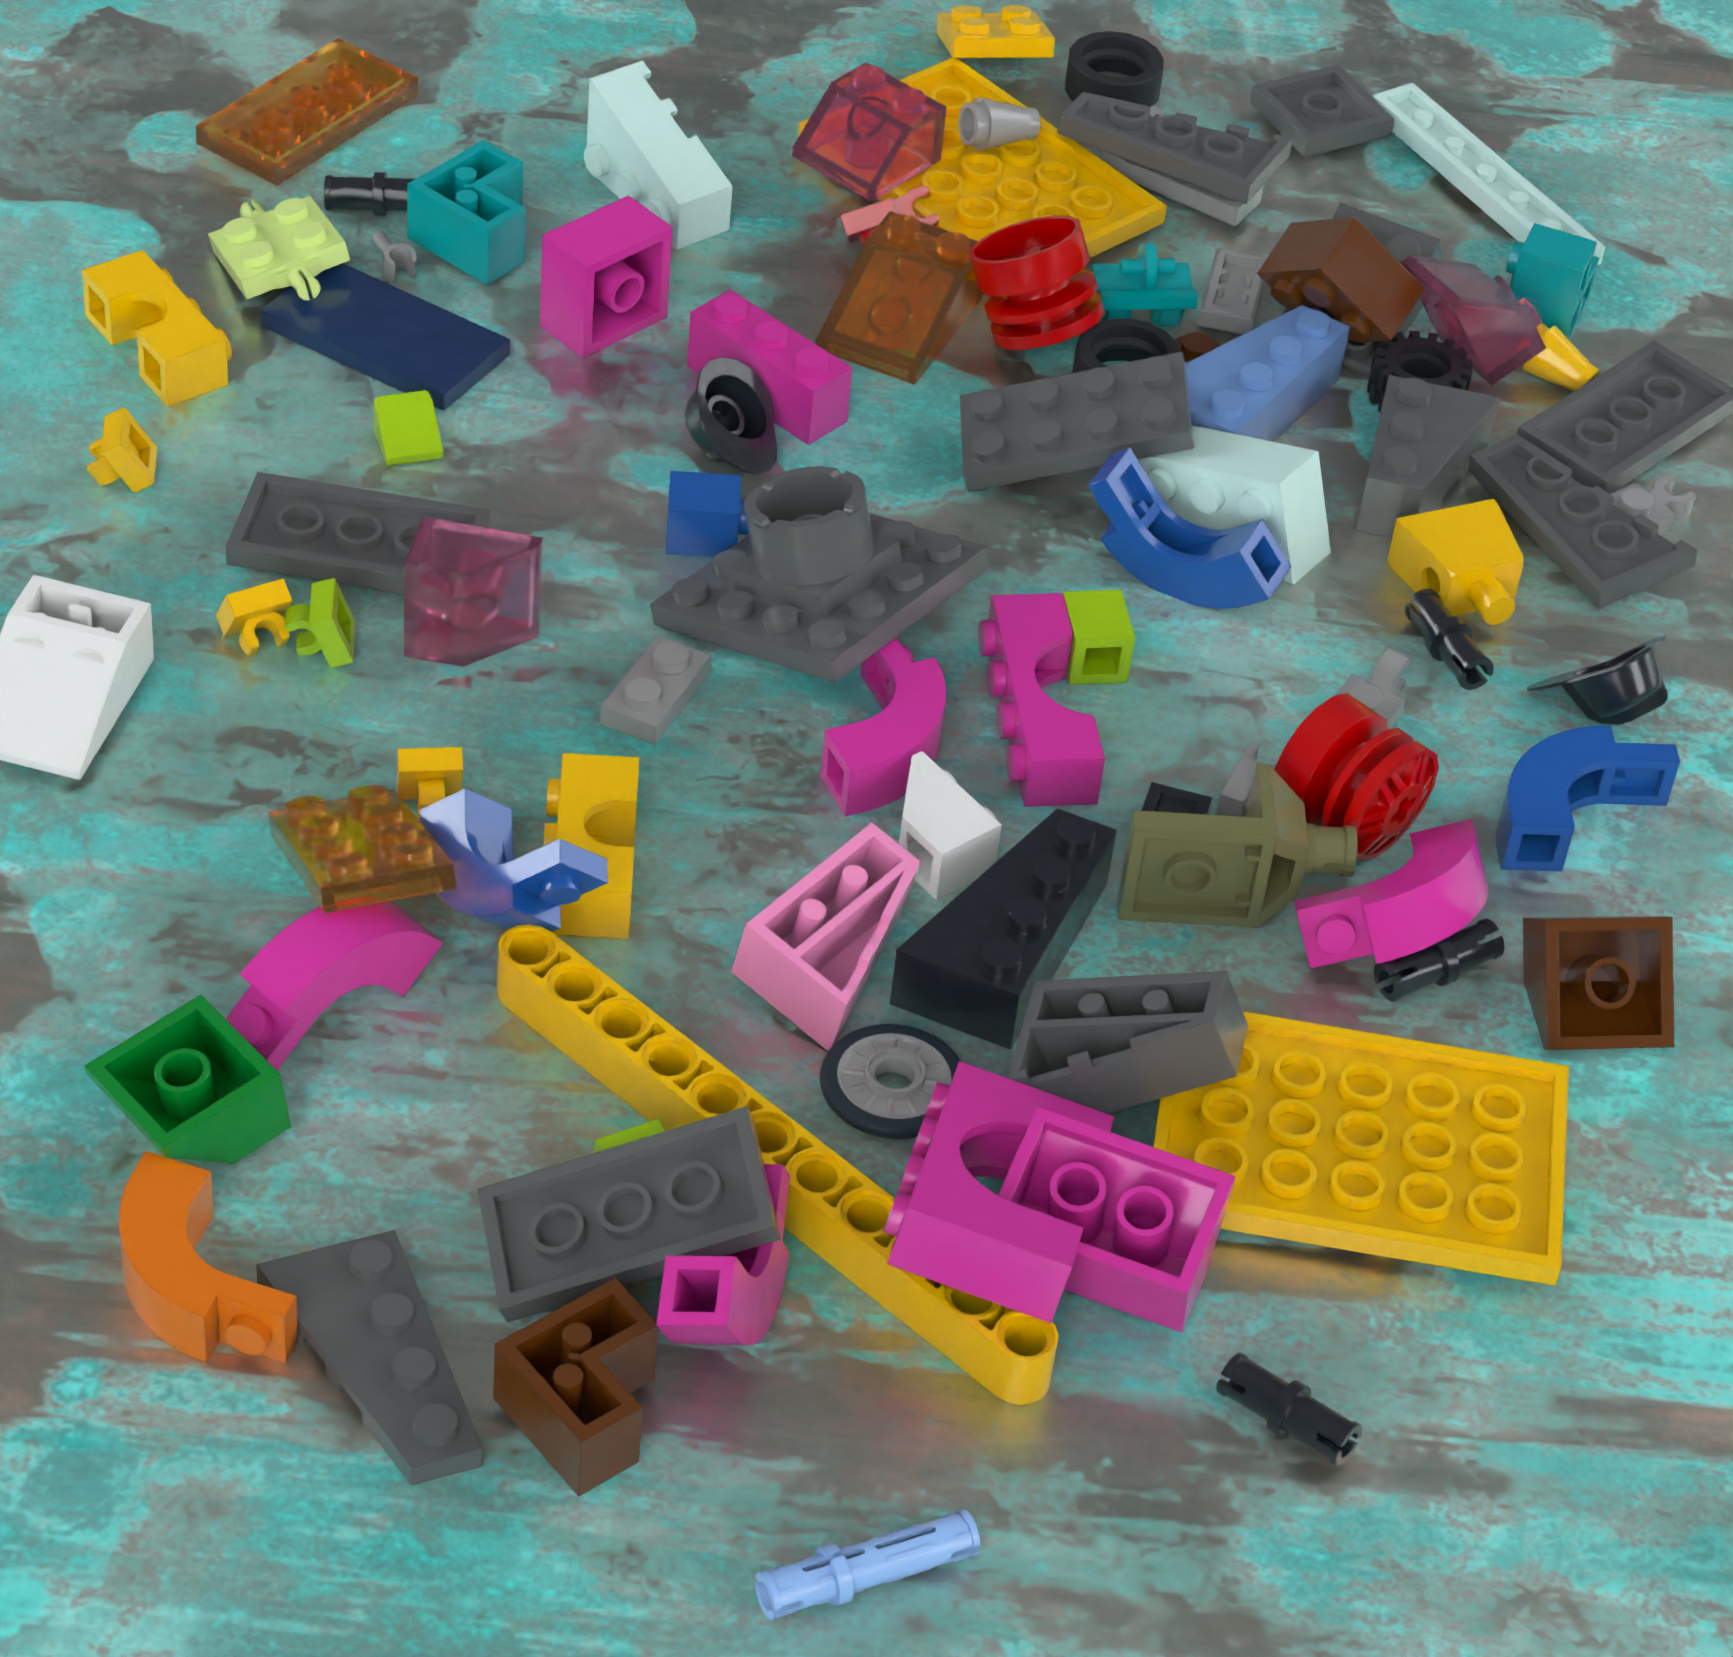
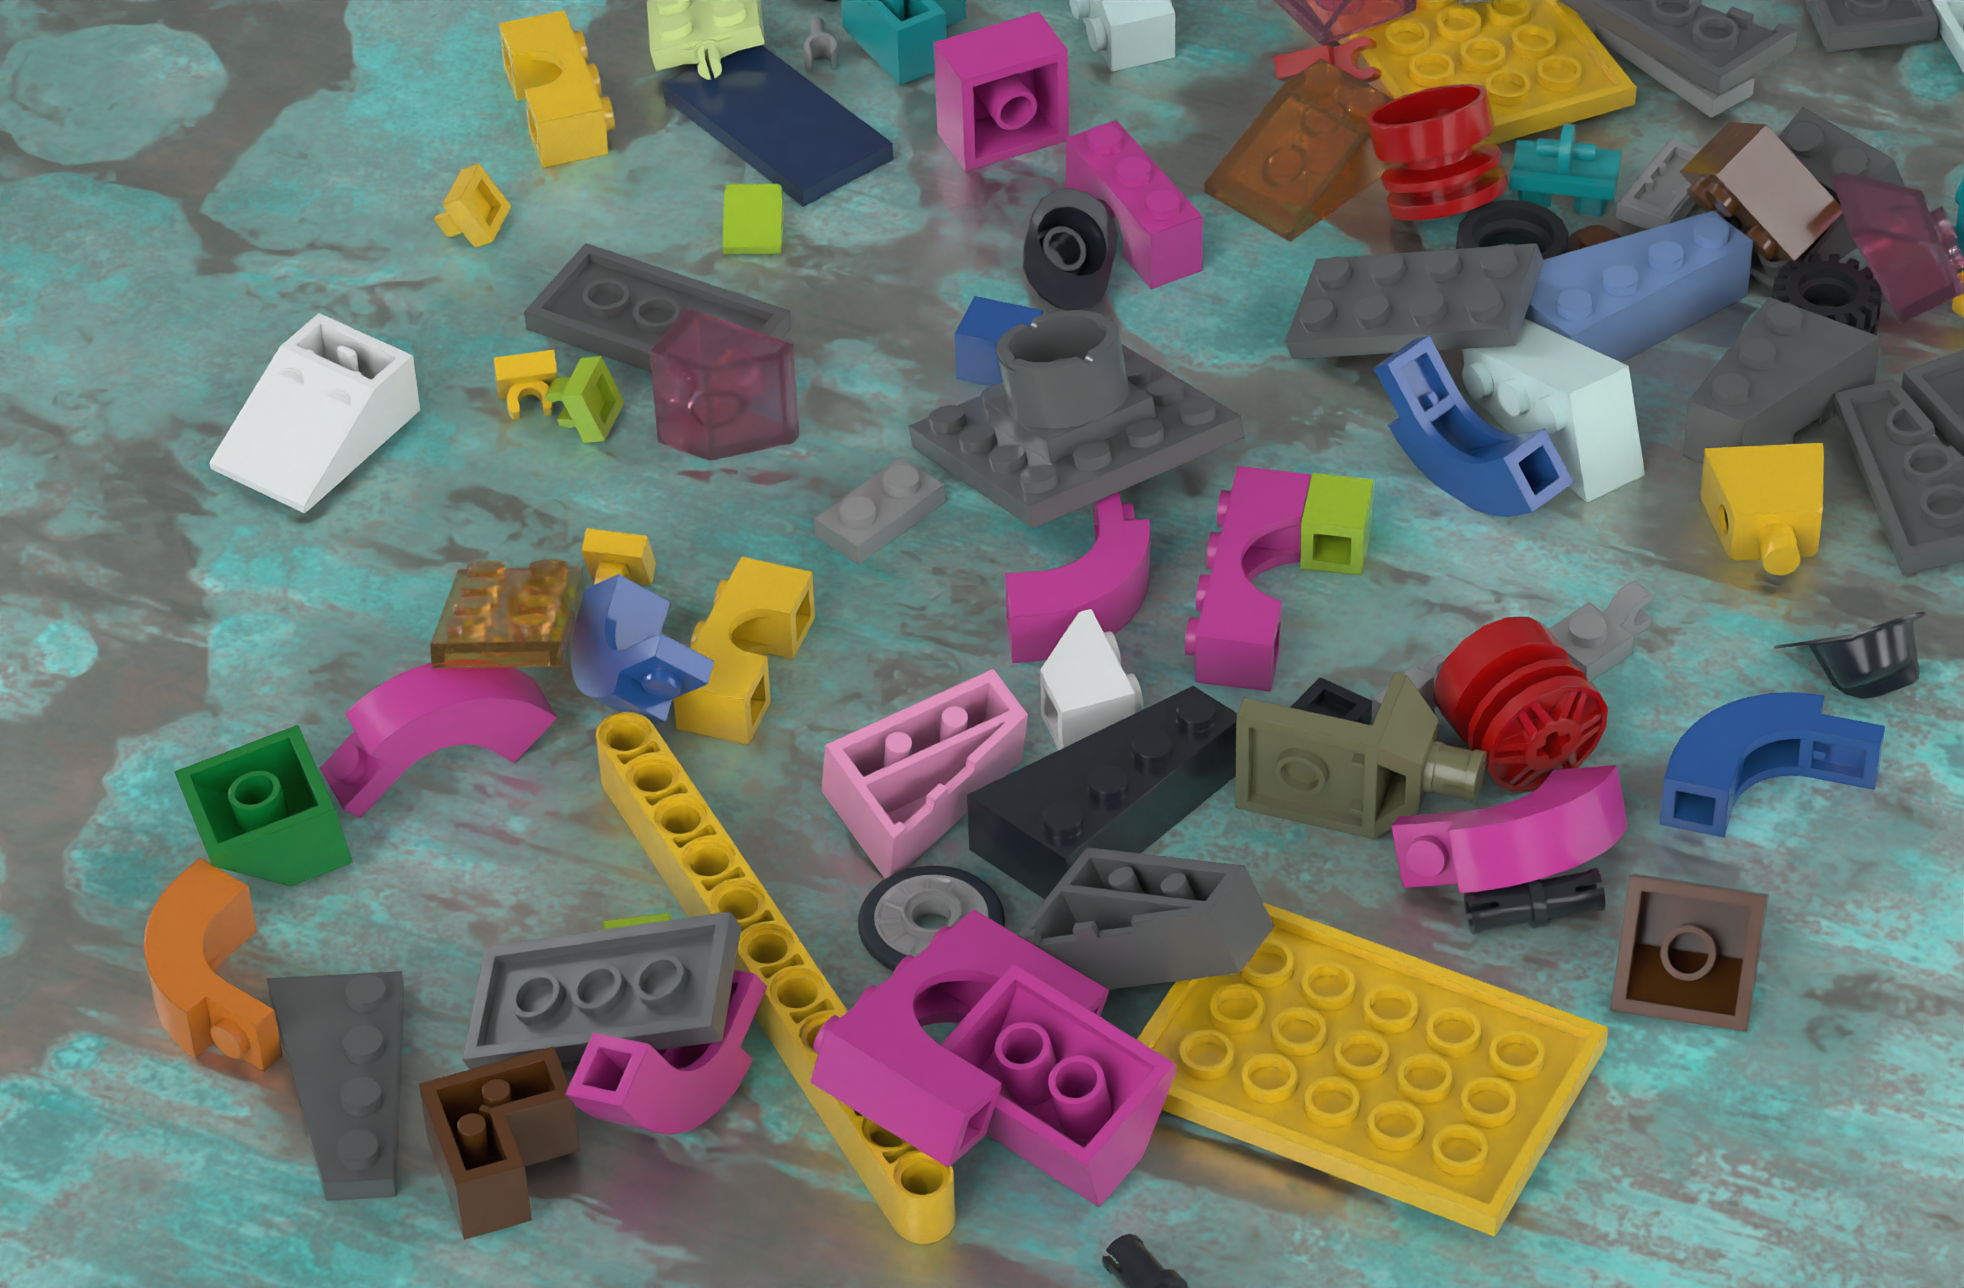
camera: 25 degrees right, 0 degrees up
black pin [1404,589,1494,690] -> none

